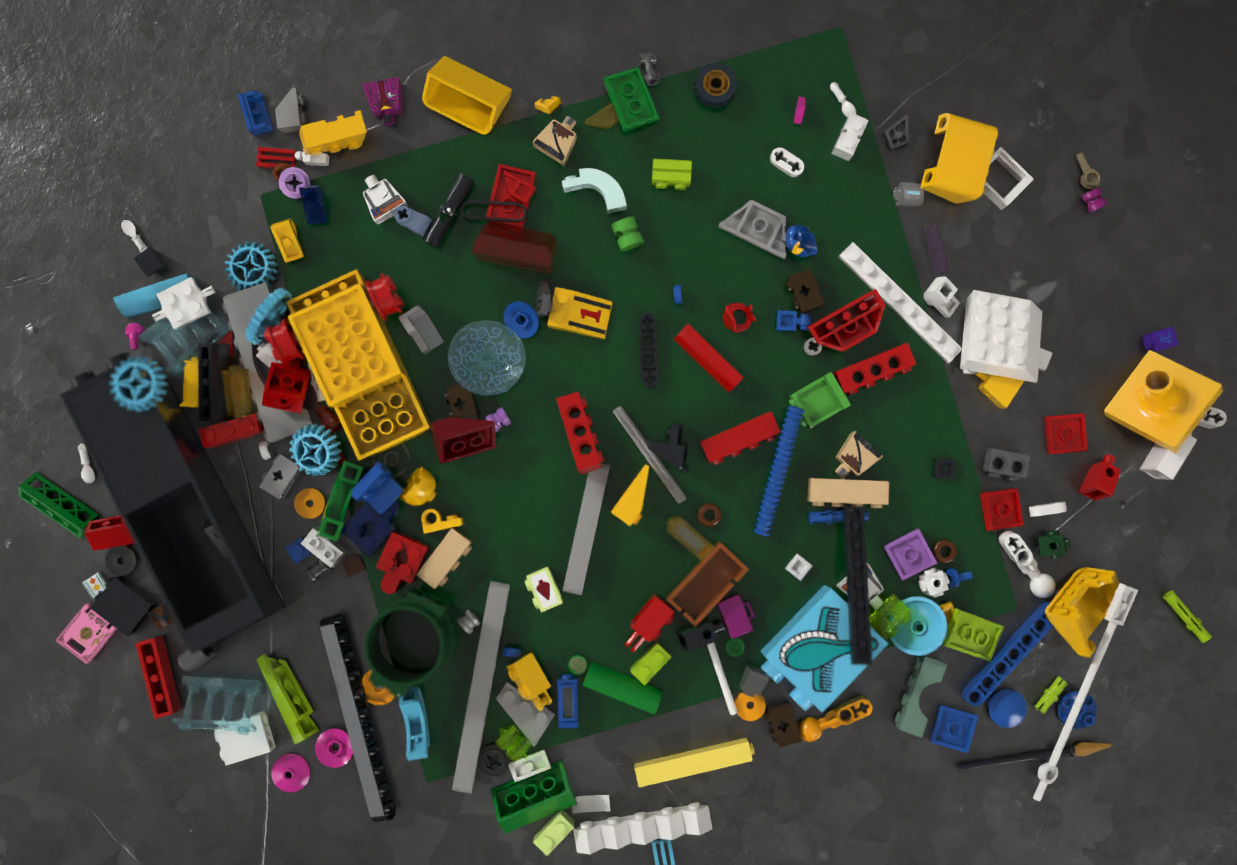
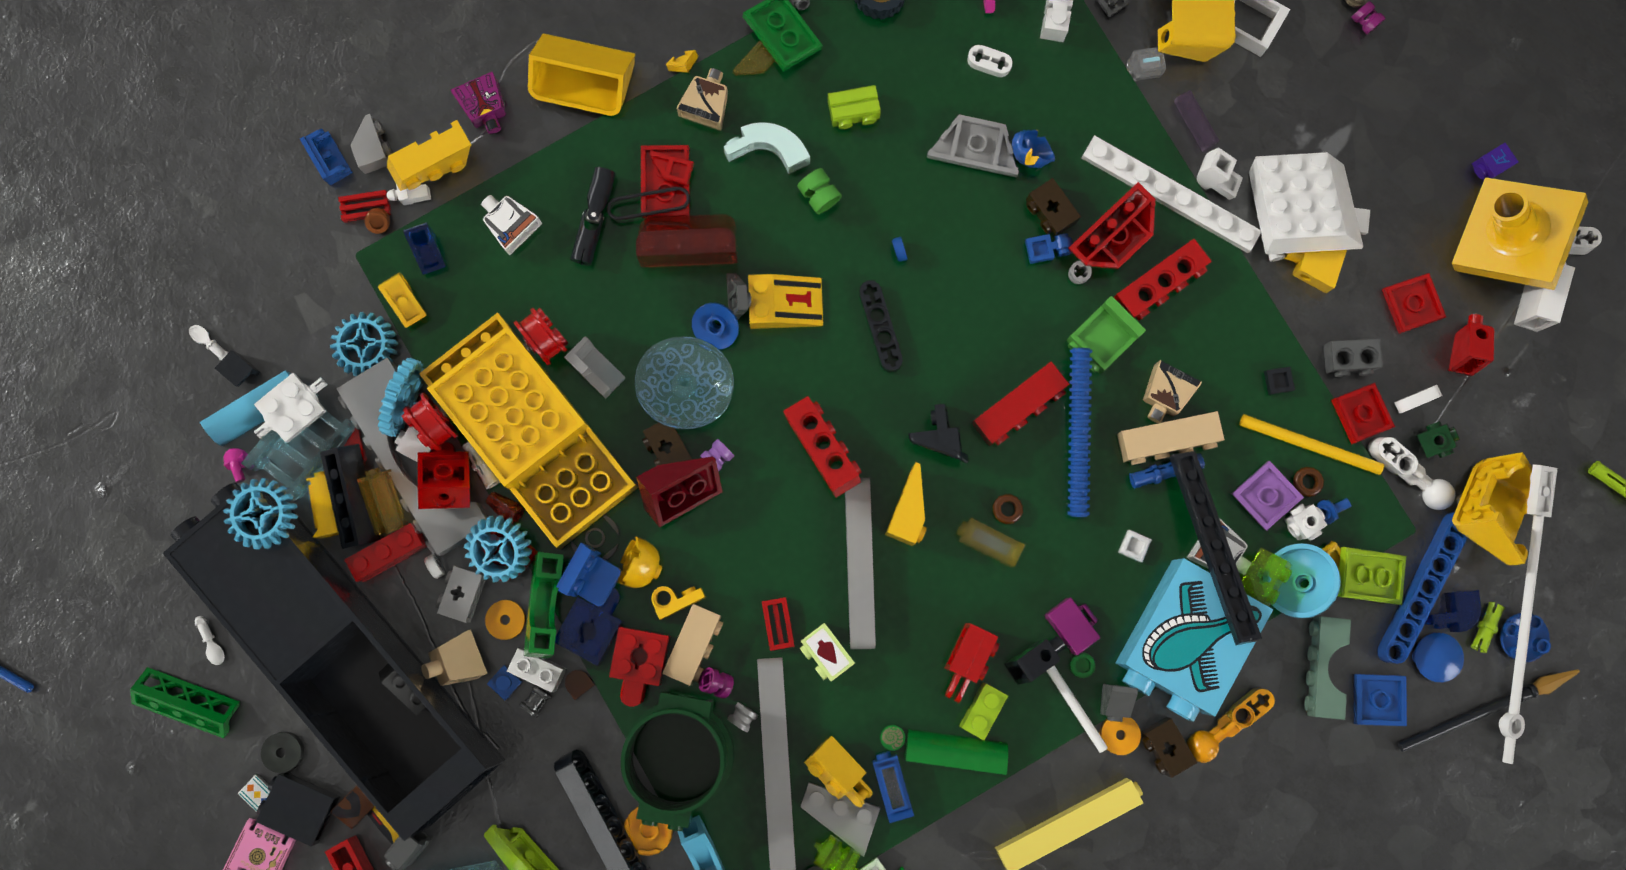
camera: 20 degrees left, 5 degrees down
red brick [85,515,135,551] -> none
lavender gear [279,167,310,198] -> none
sand blue piece [394,205,433,238] -> none
blue tile [503,647,523,657] -> none
light grey axle [613,406,686,503] -> none
dark orange piece [666,541,749,627] -> none
red brick [674,324,744,393] -> none
red piece [723,303,756,332] -> none
none -> tan torso [421,629,488,686]
none -> magenta wheel [698,667,734,699]
none -> red tile [762,597,795,651]
none -> yellow piece [1239,414,1384,475]
none -> clear blue brick [1424,590,1481,632]

